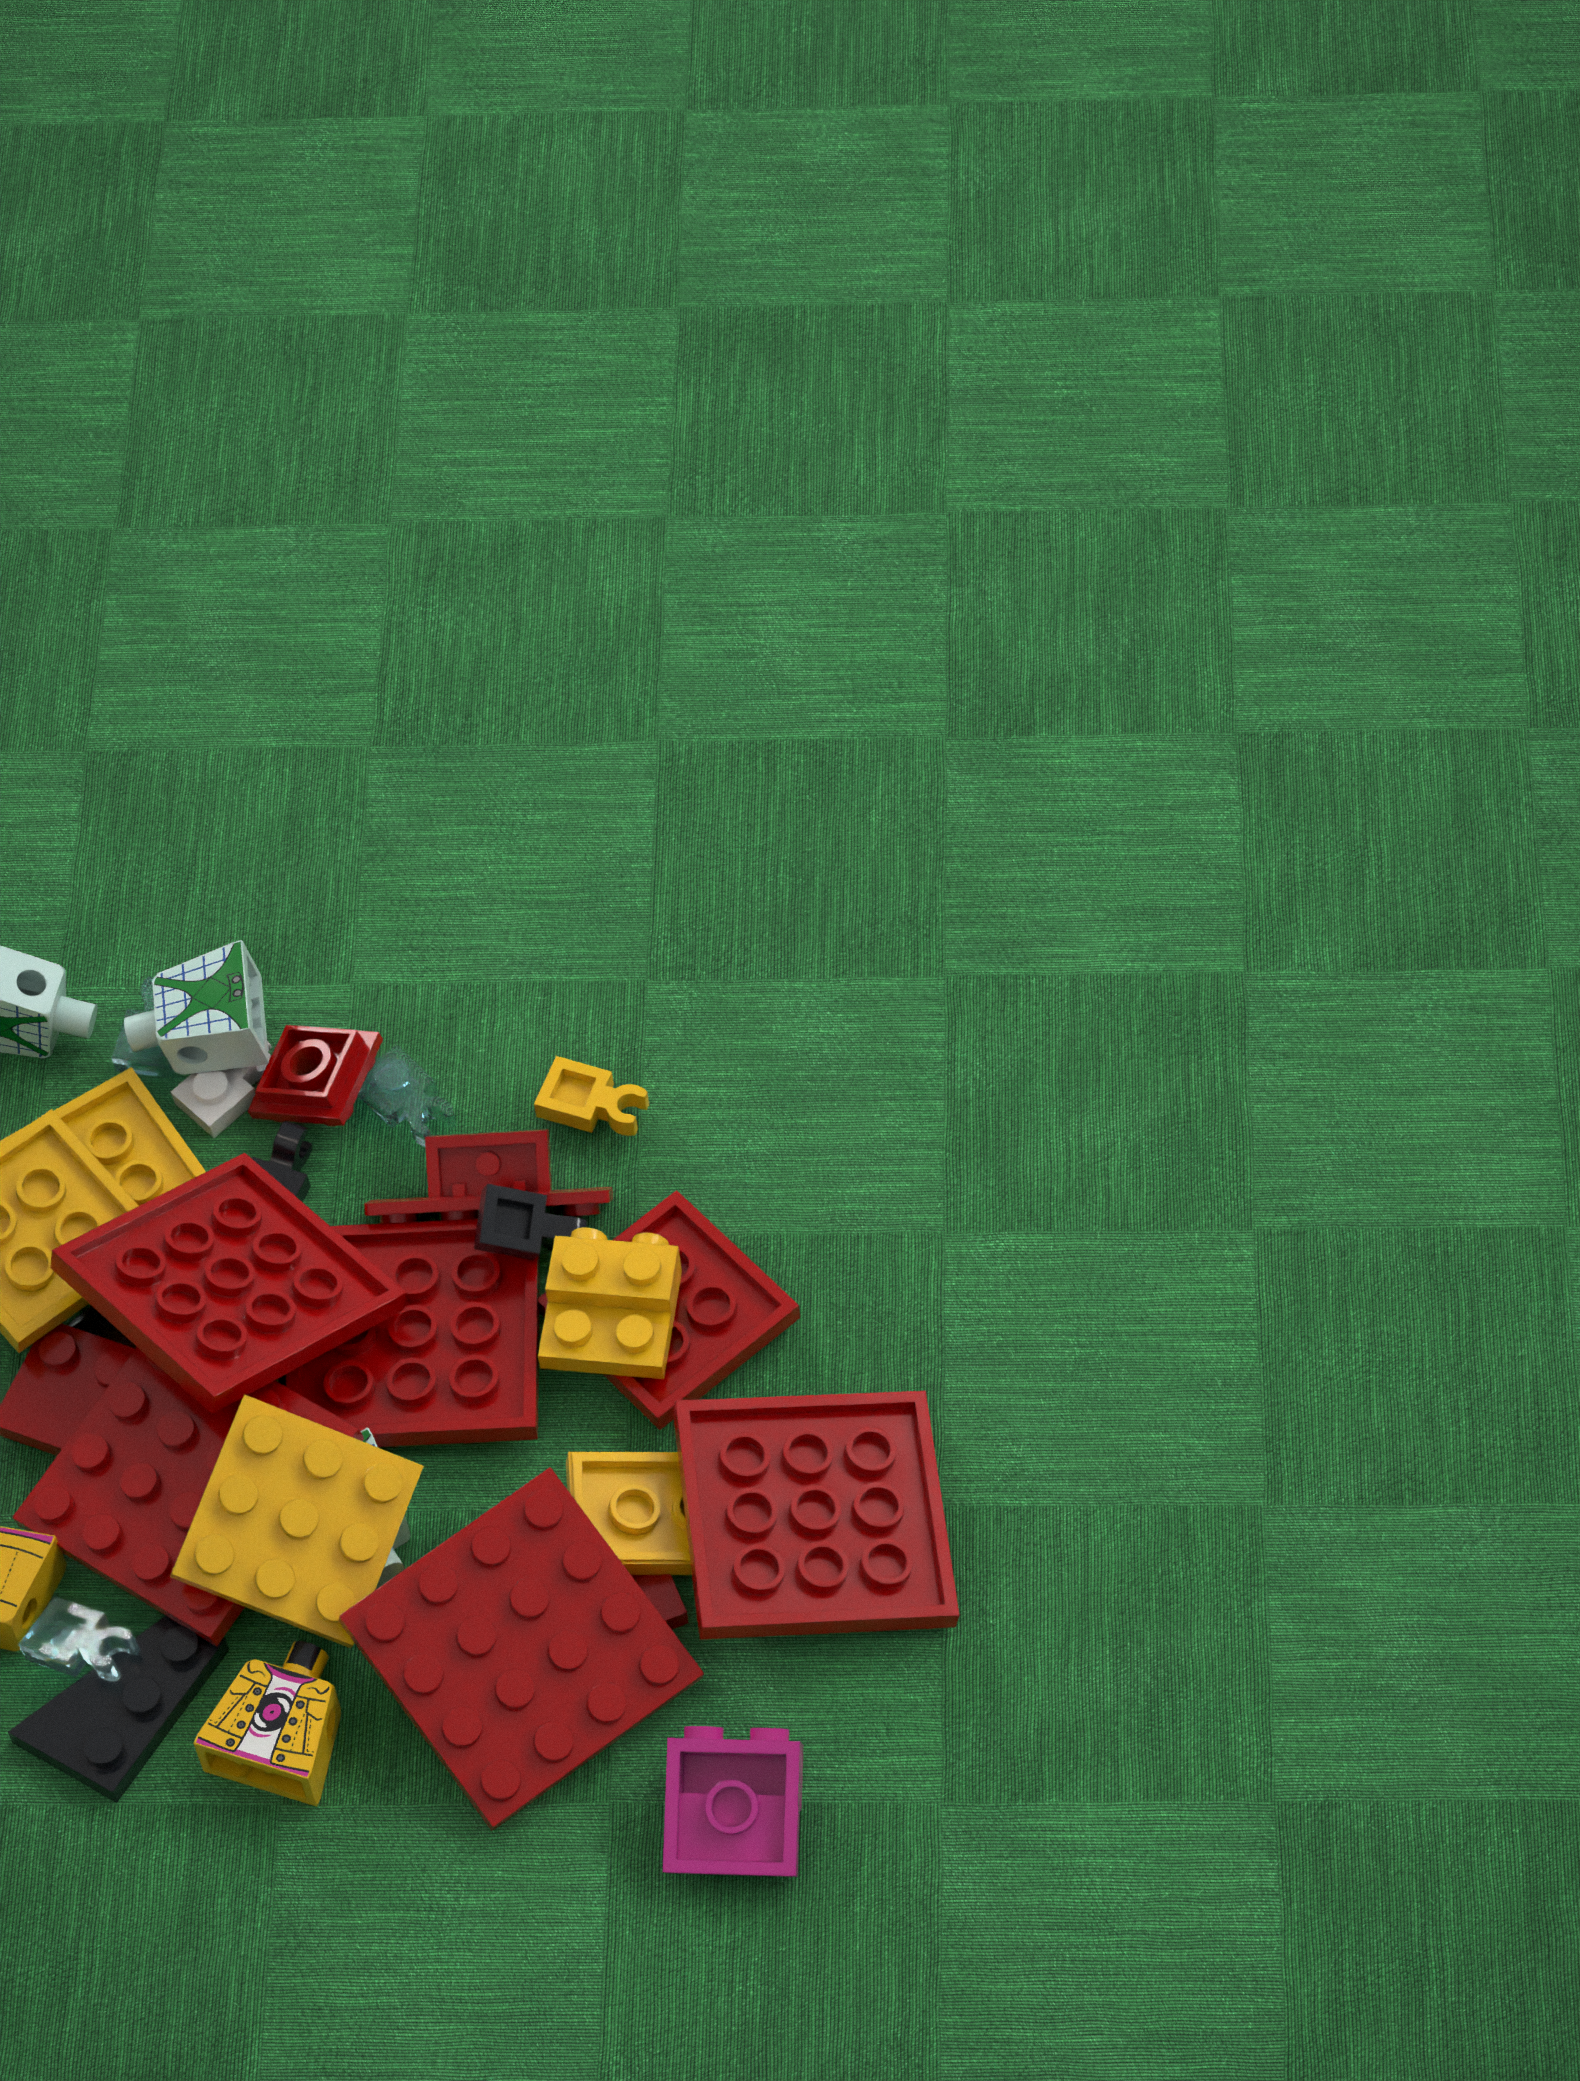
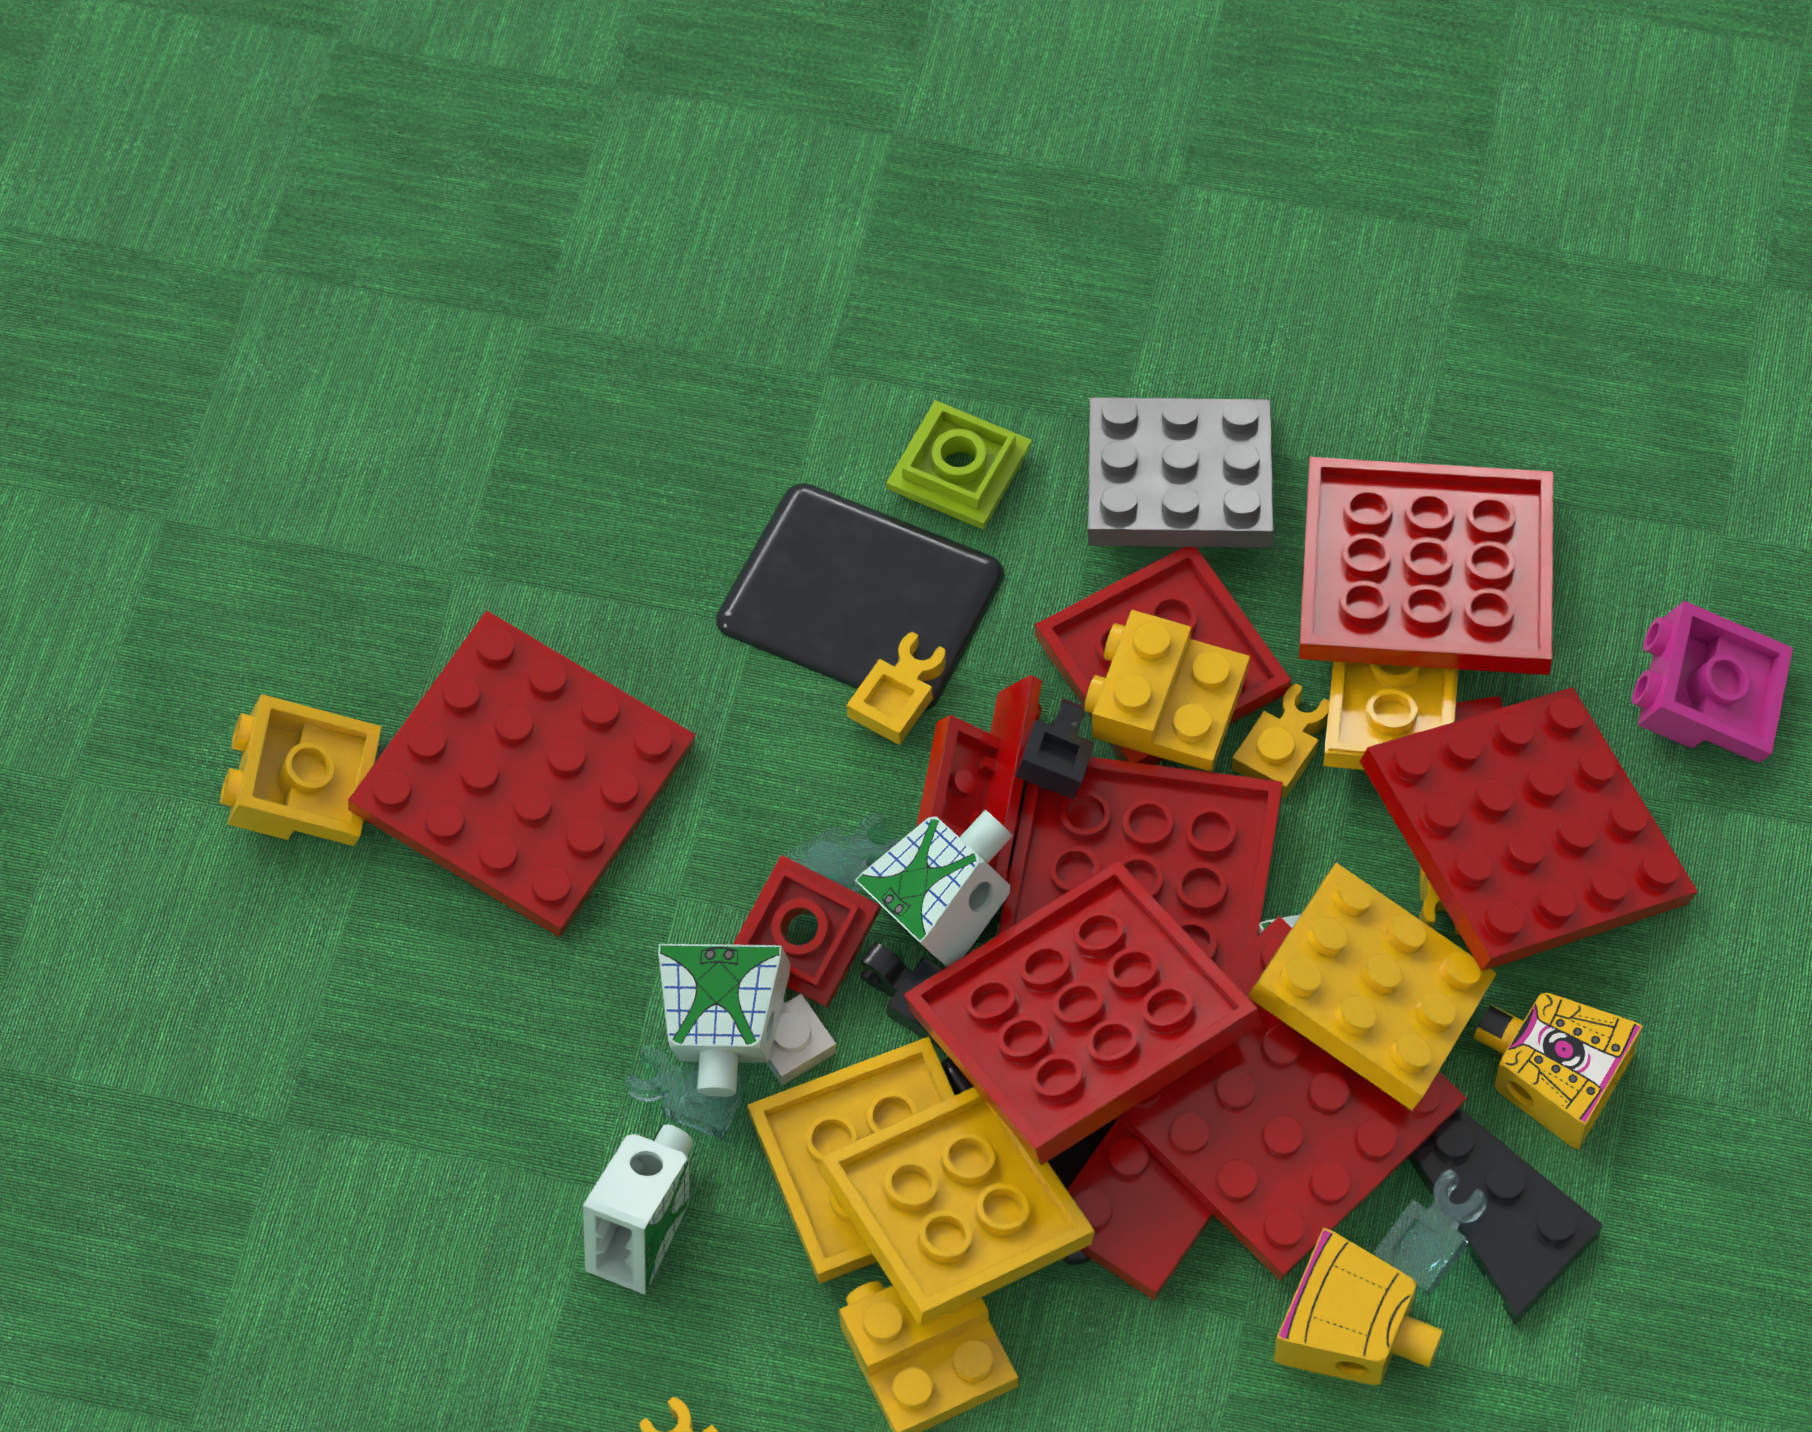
camera: 80 degrees left, 5 degrees up
none -> yellow plate [219,694,381,846]
none -> red plate [348,610,696,938]
none -> black piece [716,483,1004,711]
none -> light aqua torso [855,810,1013,967]
none -> lime piece [886,400,1032,530]
none -> plate [1088,397,1273,548]
none -> yellow plate [1232,683,1329,798]

